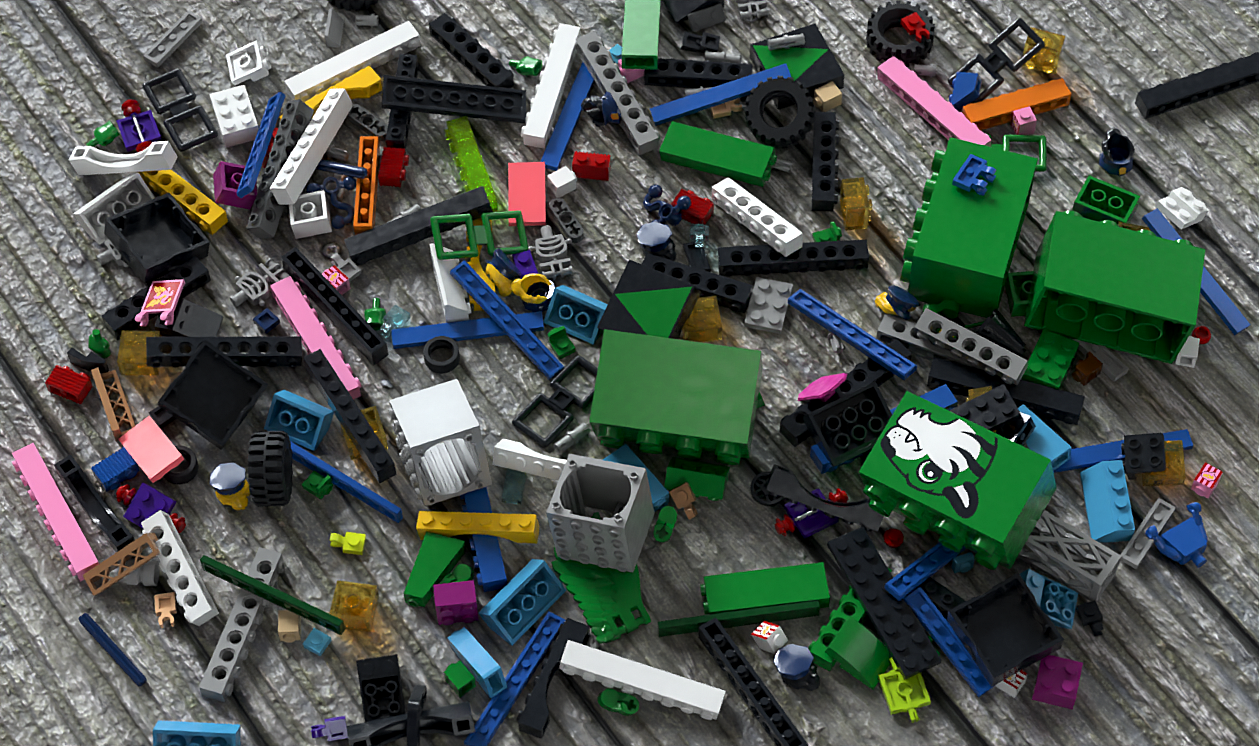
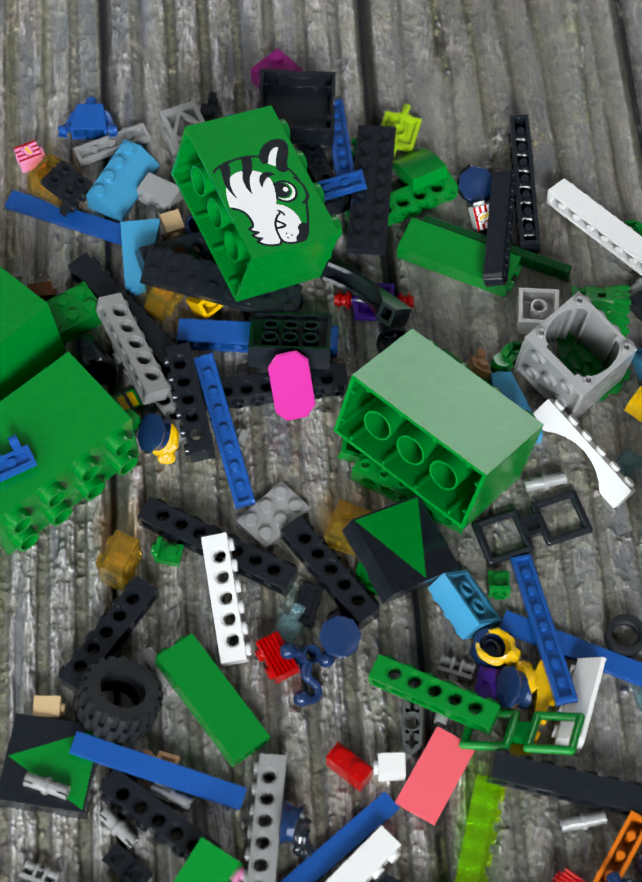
camera: 150 degrees left, 5 degrees up
none -> light grey brick [137,172,183,213]
none -> black brick [163,342,216,463]
none -> green brick [368,654,501,736]
none -> black beam [483,169,516,287]
none -> white brick [516,287,559,334]

